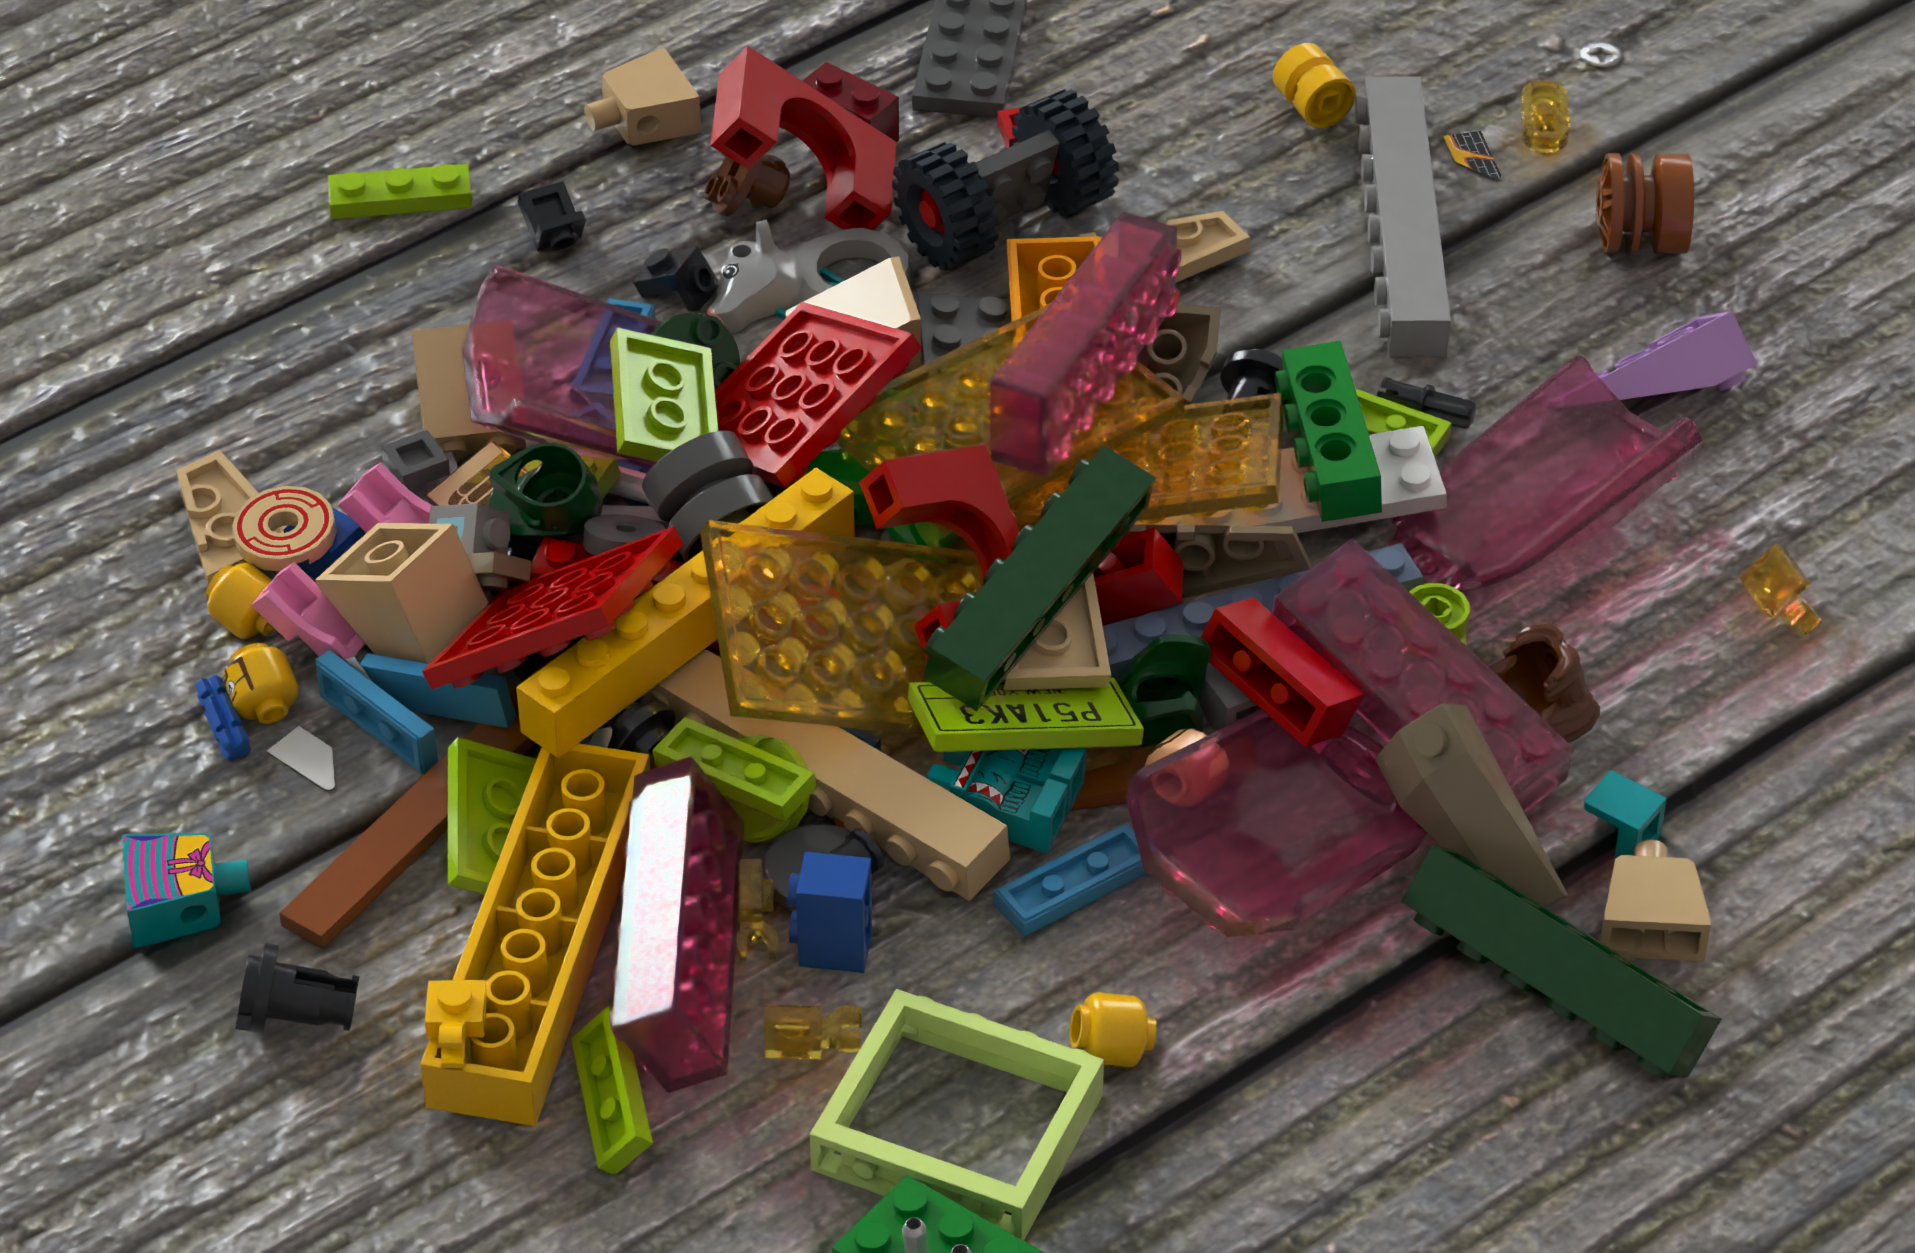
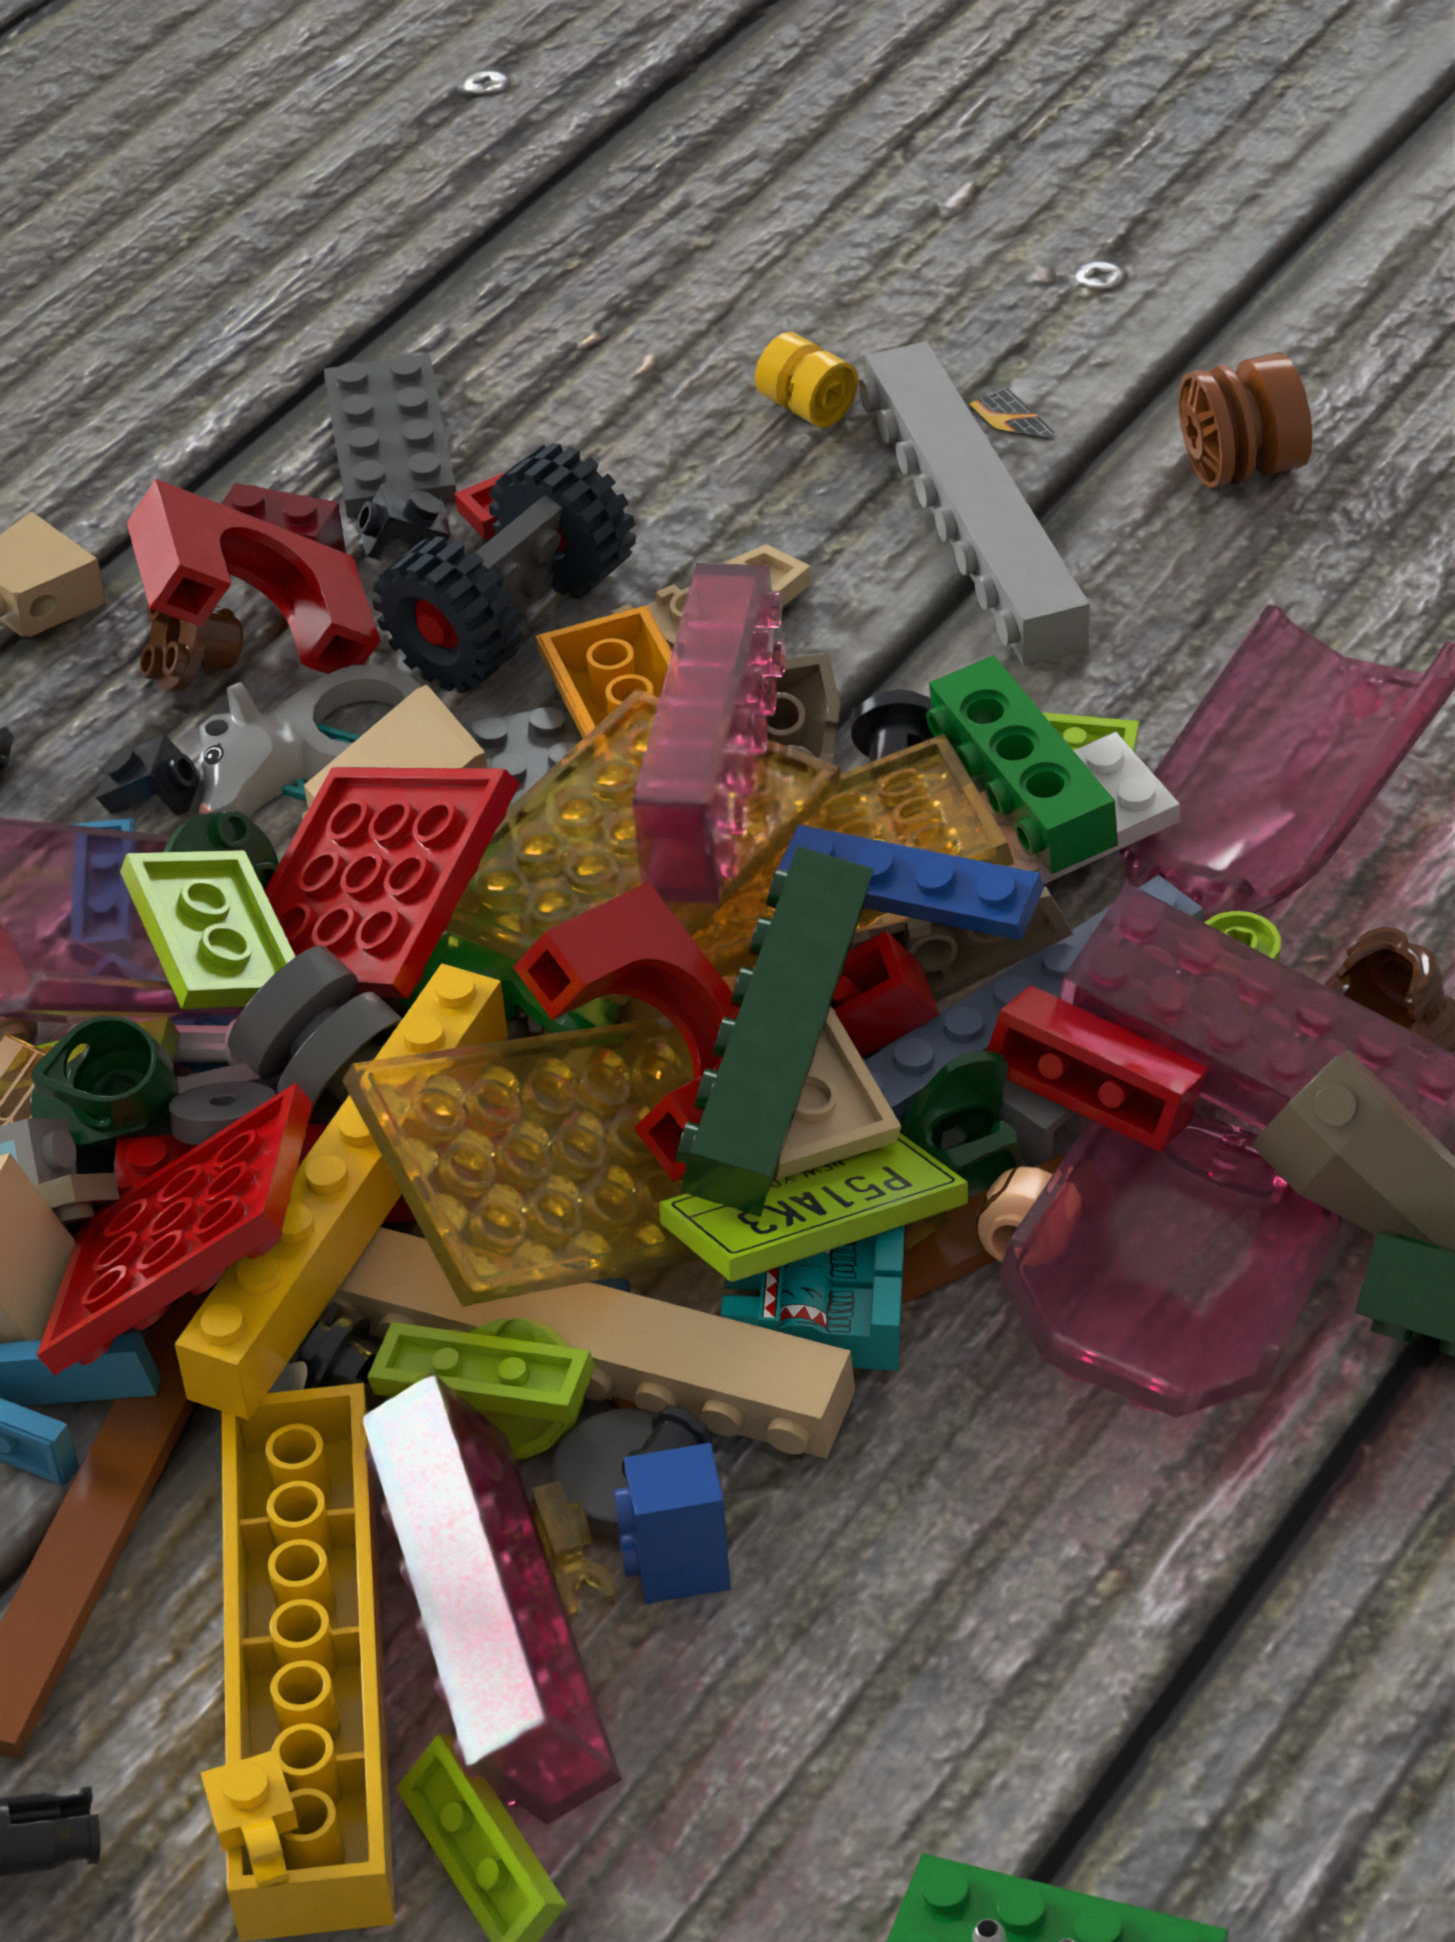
camera: 15 degrees left, 0 degrees up
lime wing [448,737,537,895] -> none
clear yellow plate [764,1004,862,1059] -> none
yellowish green window [809,989,1104,1241] -> none
dark azure tile [993,823,1158,937] -> none
yellow head [1069,992,1157,1068] -> none
black axle [1377,377,1476,429] -> none
clear yellow plate [1520,80,1570,154] -> none
lavender wedge [1548,311,1757,409] -> none
none -> black bracket [357,482,451,560]
none -> blue plate [778,825,1044,941]

